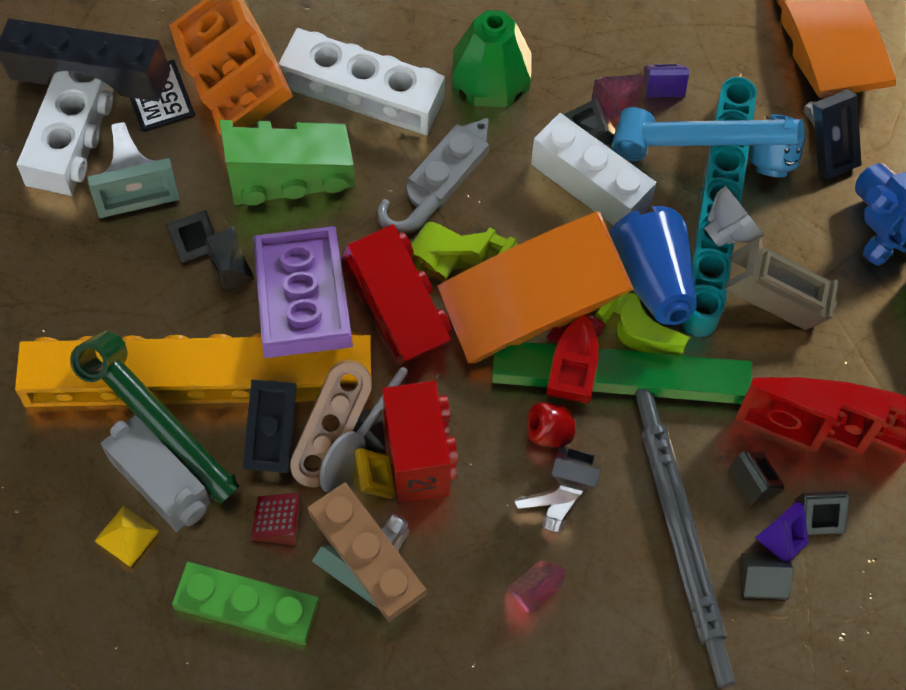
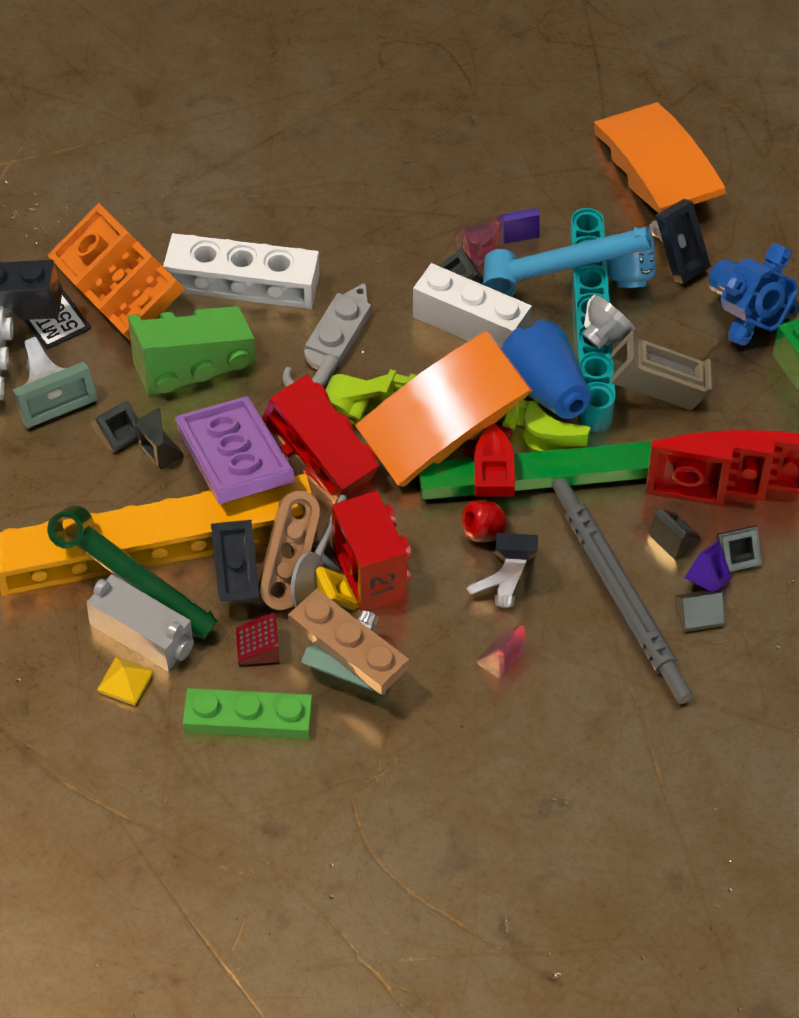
camera: 10 degrees left, 10 degrees down
green cone [452,10,531,107] -> none

